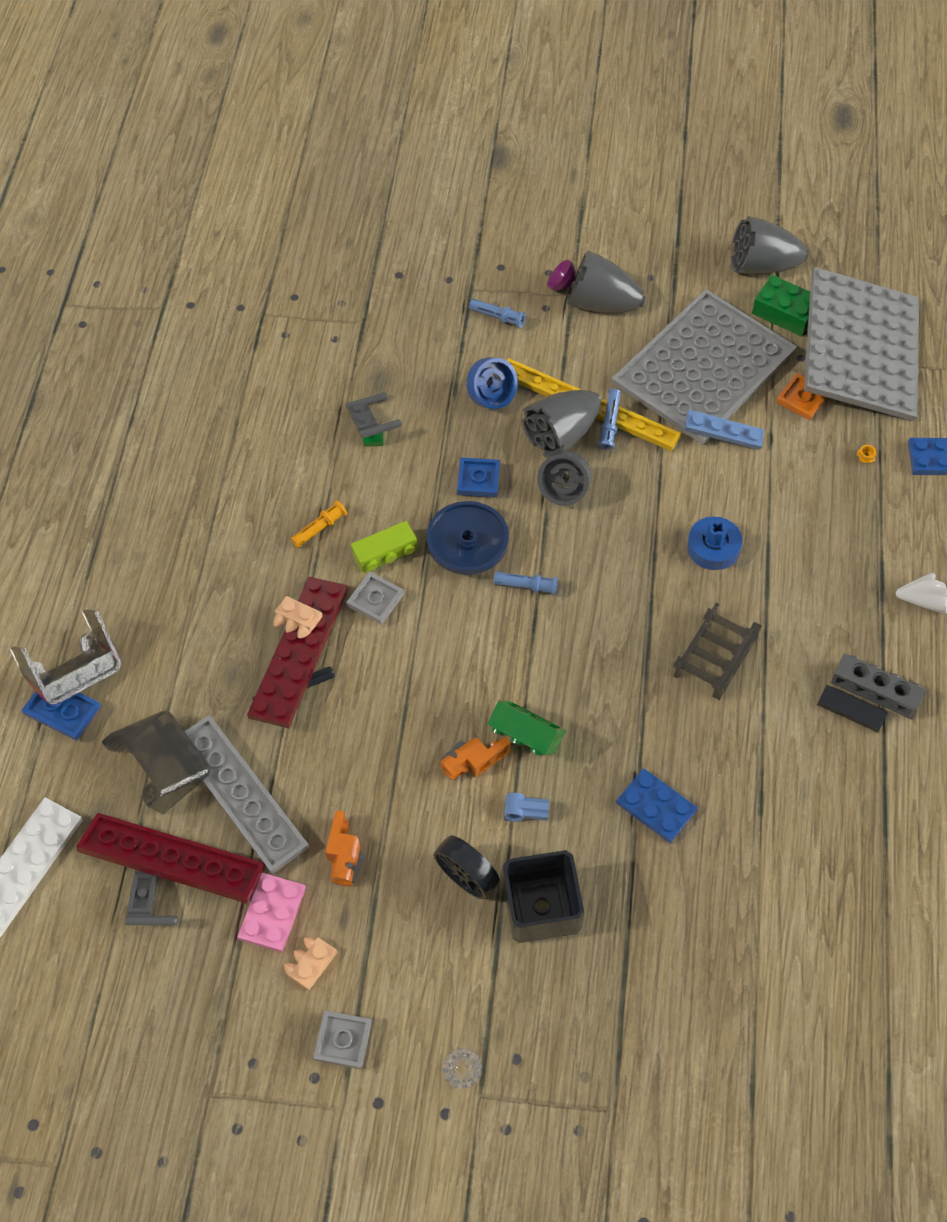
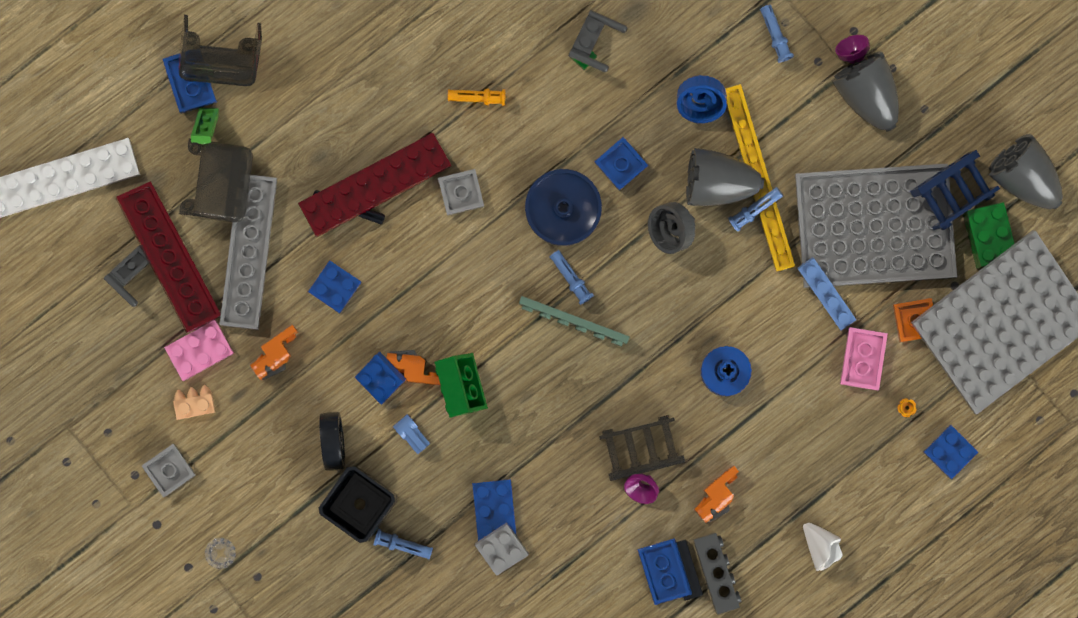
camera: 40 degrees right, 25 degrees up
light nougat plate [274,596,322,639] -> none
lime brick [350,520,418,573] -> none
none -> bright green plate [191,108,219,144]
none -> blue plate [308,260,362,313]
none -> blue plate [355,352,406,405]
none -> medium blue pin [373,528,433,560]
none -> light grey plate [475,523,529,576]
none -> sand green plate [519,296,630,347]
none -> magenta piece [624,473,659,504]
none -> blue tile [637,538,692,605]
none -> orange plate [694,466,739,523]
none -> bright pink plate [840,327,888,391]
none -> dark blue fence [910,150,1000,231]

